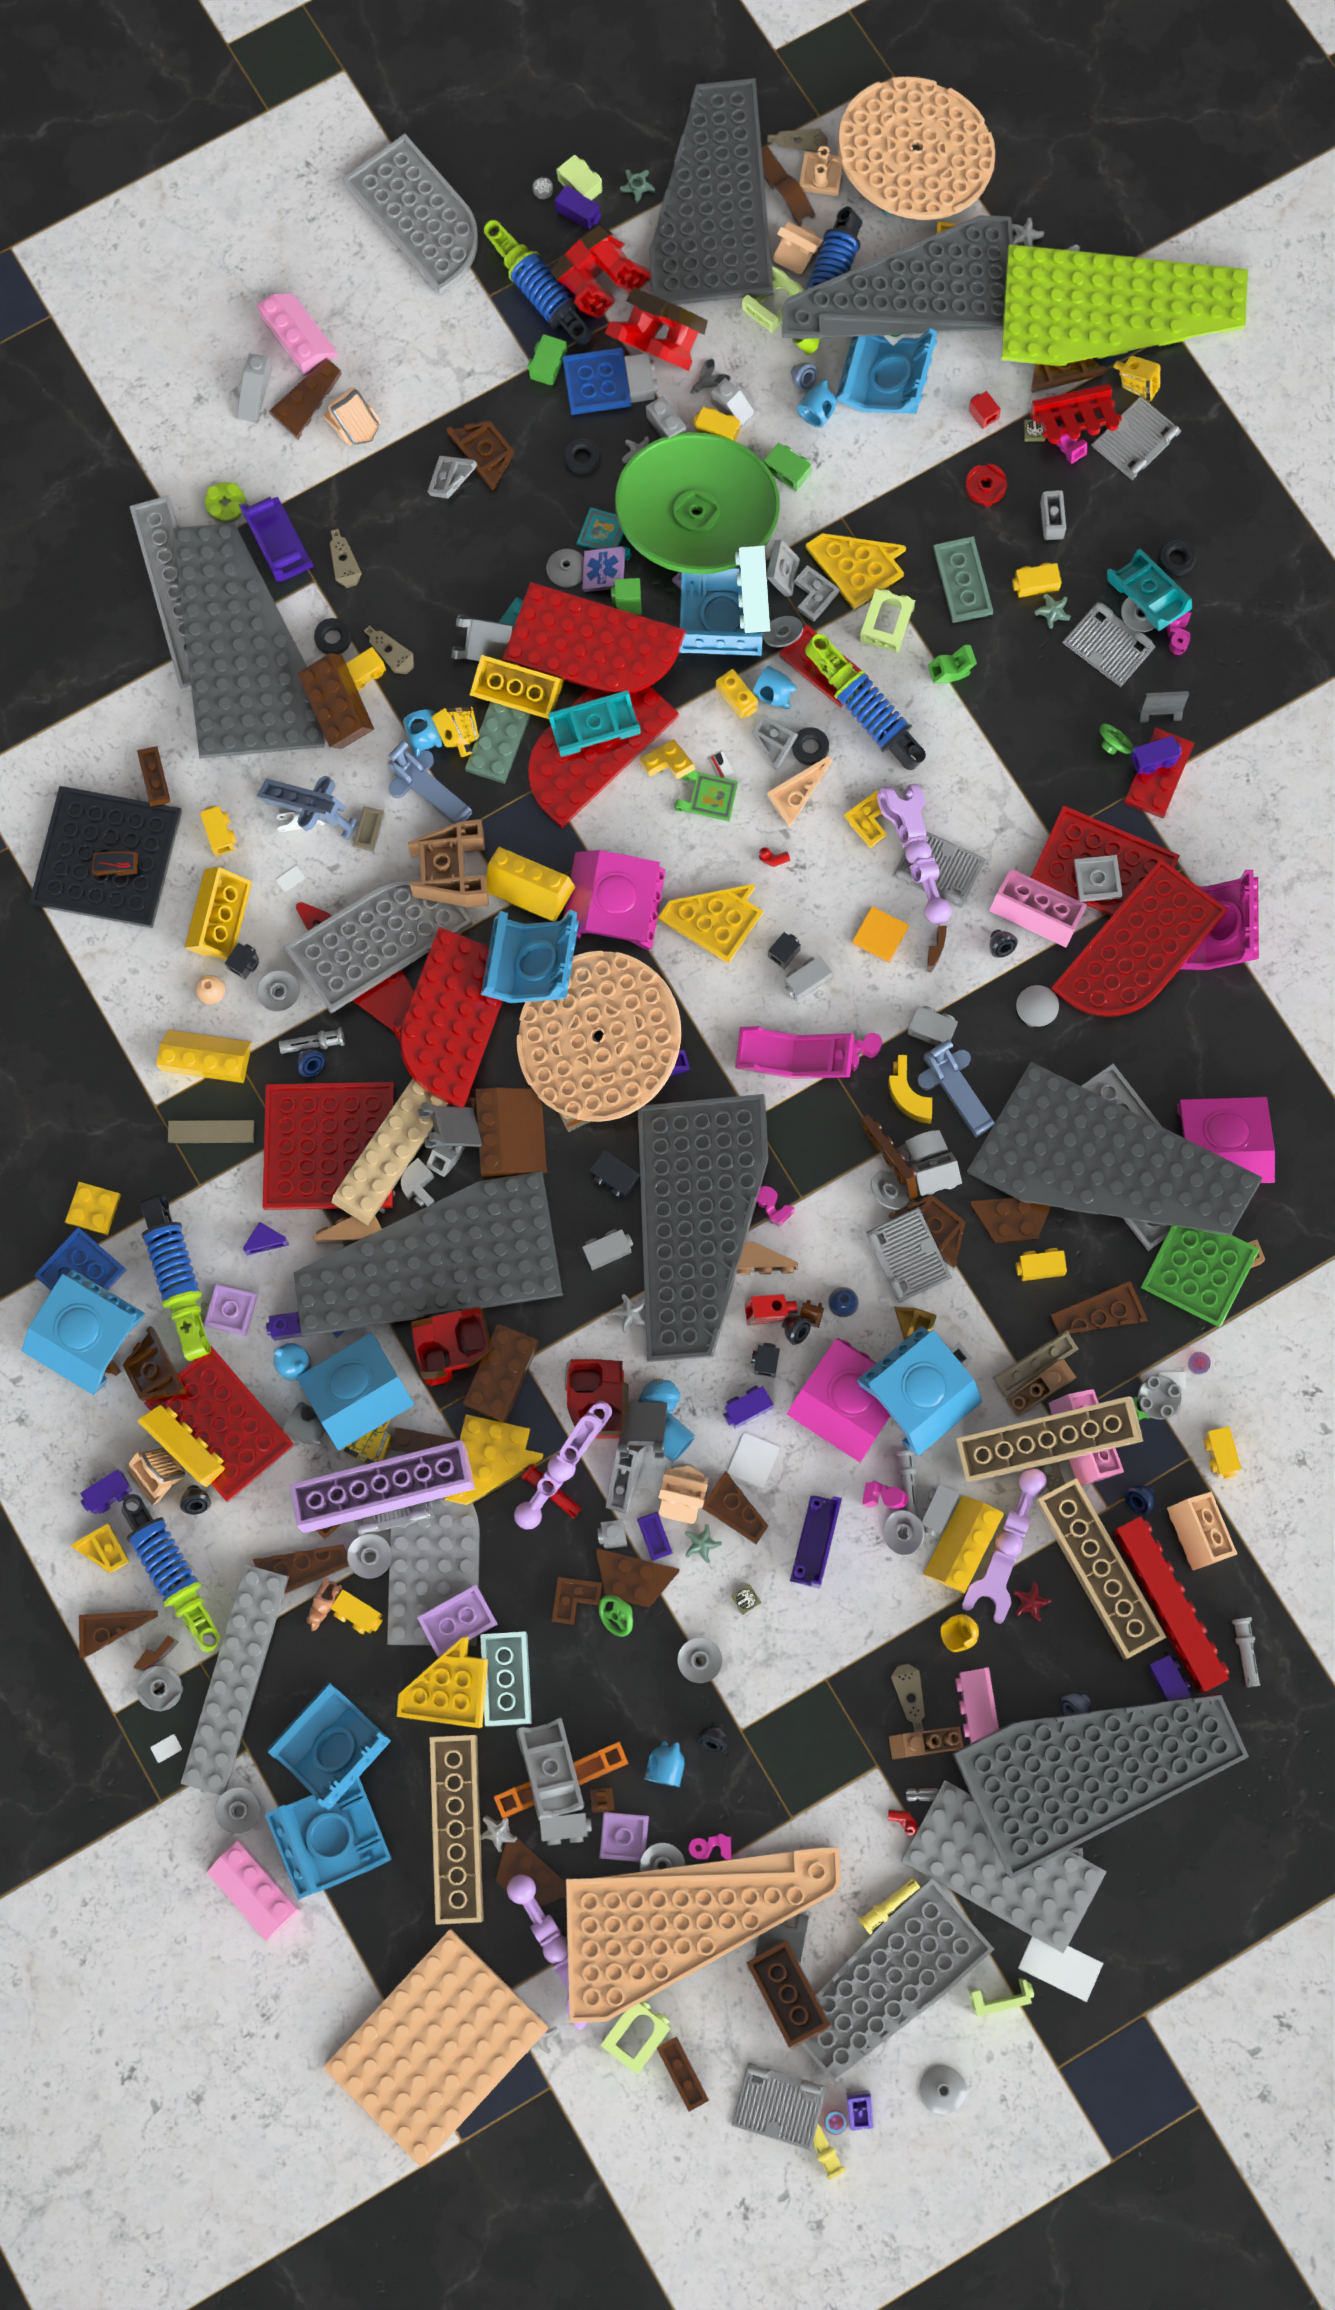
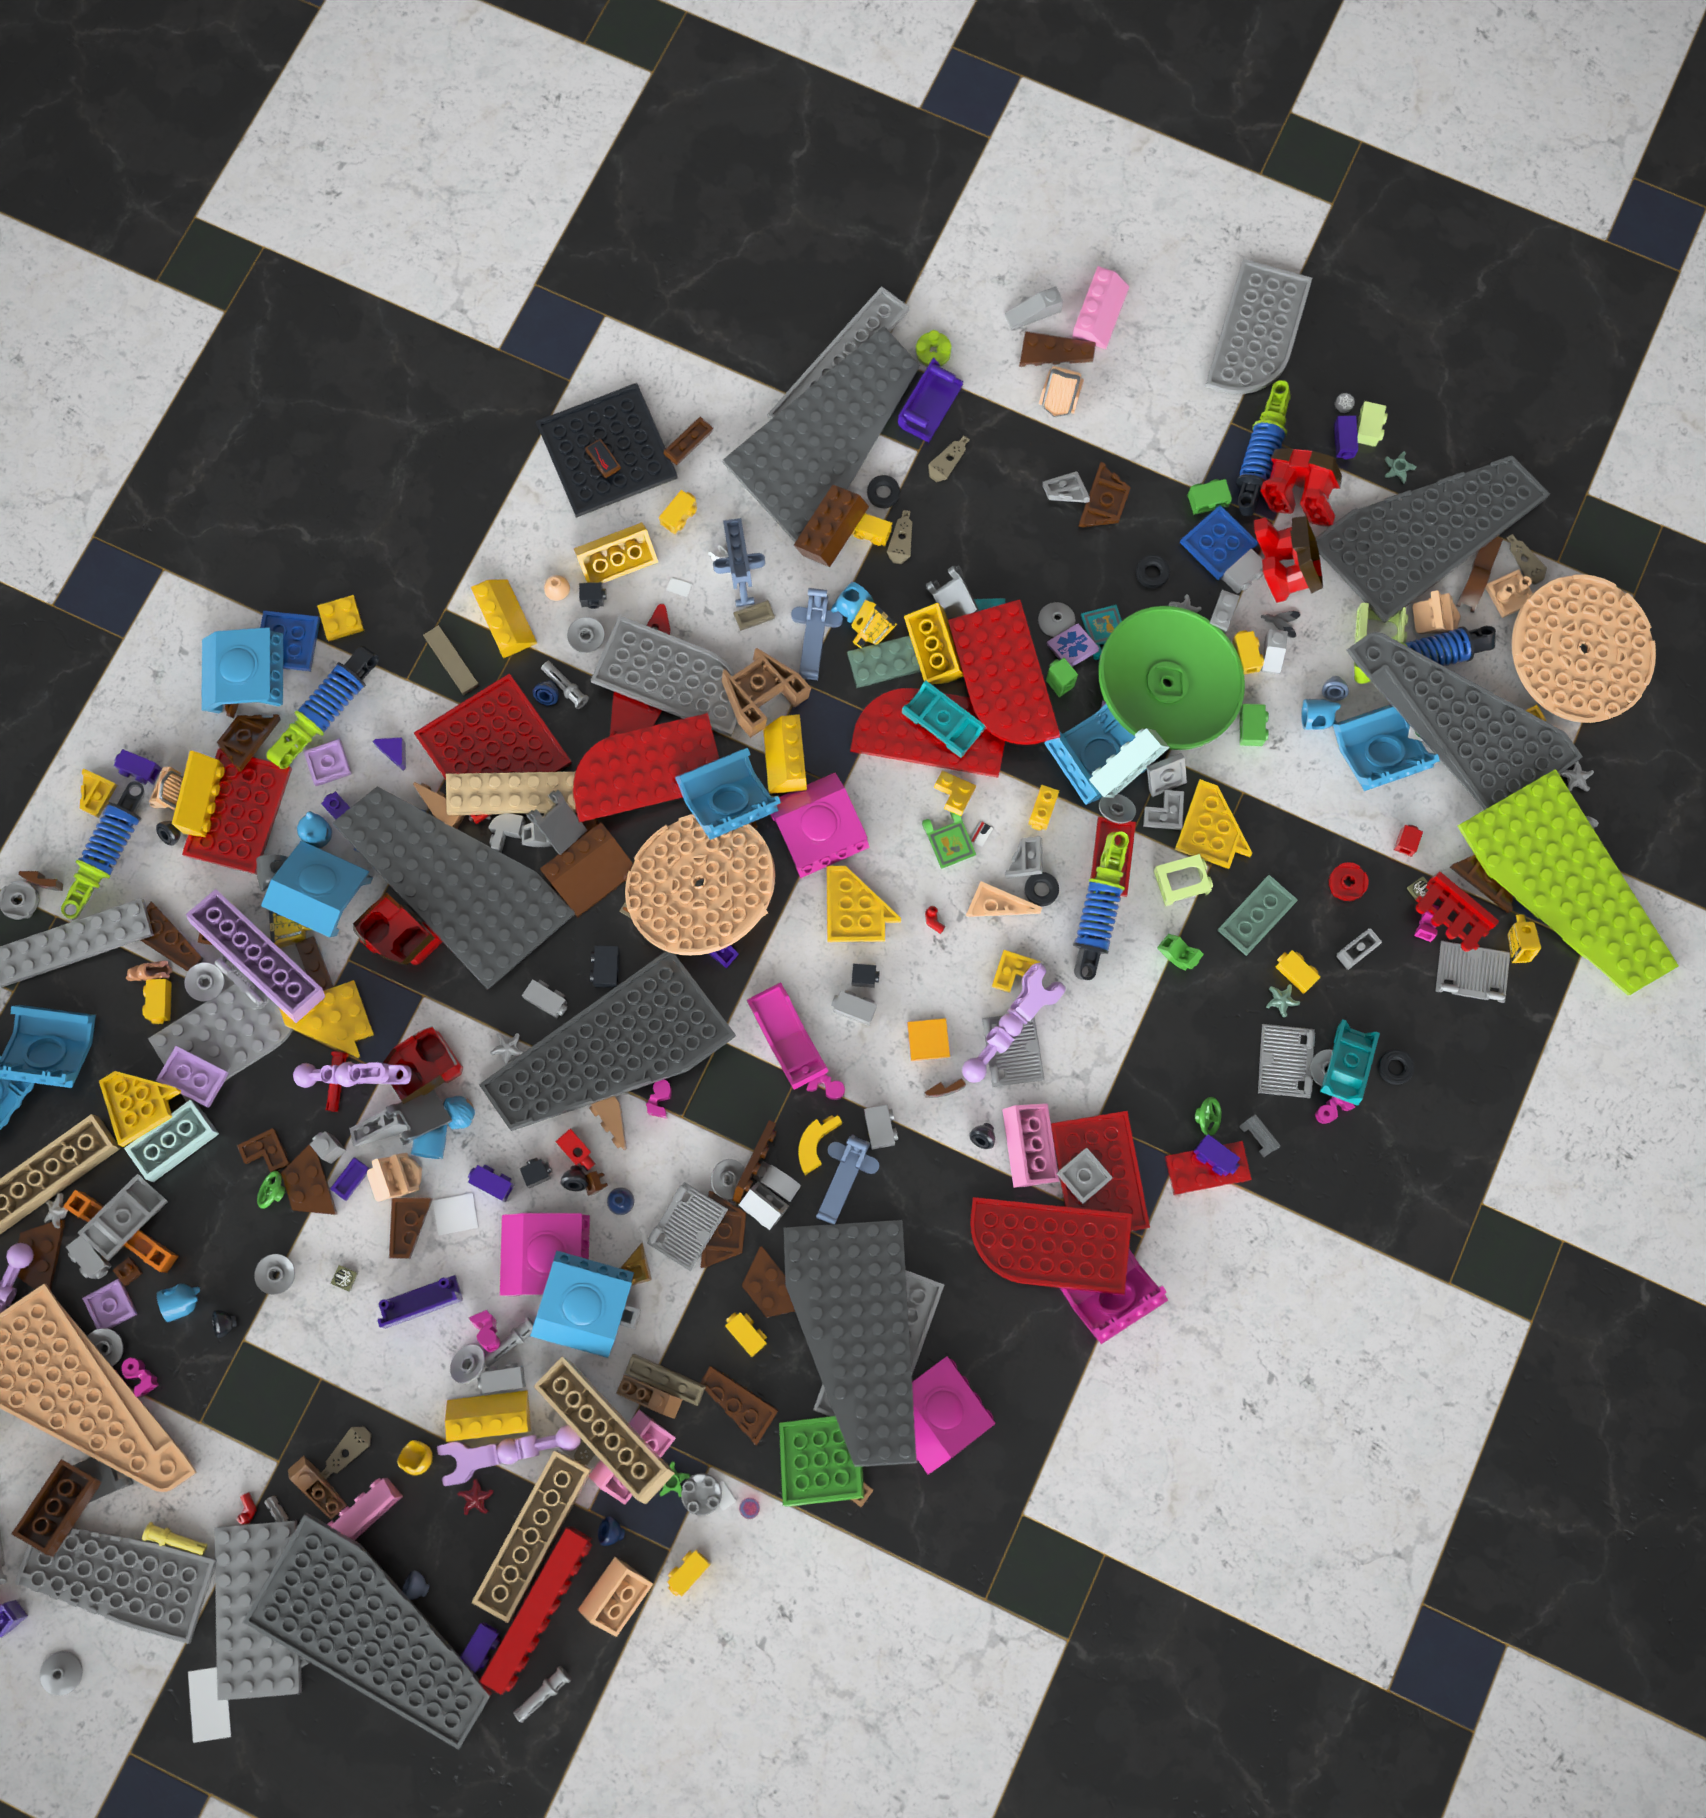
camera: 50 degrees right, 0 degrees up
reddish brown wing [79,1610,158,1659] -> none
reddish brown brick [463,1324,539,1423] -> none
sand green animal [685,1524,722,1563] -> none
dark azure piece [753,666,797,709] -> none
yellowish green panel [968,1978,1034,2016] -> none
light grey dish [1016,985,1059,1027] -> none

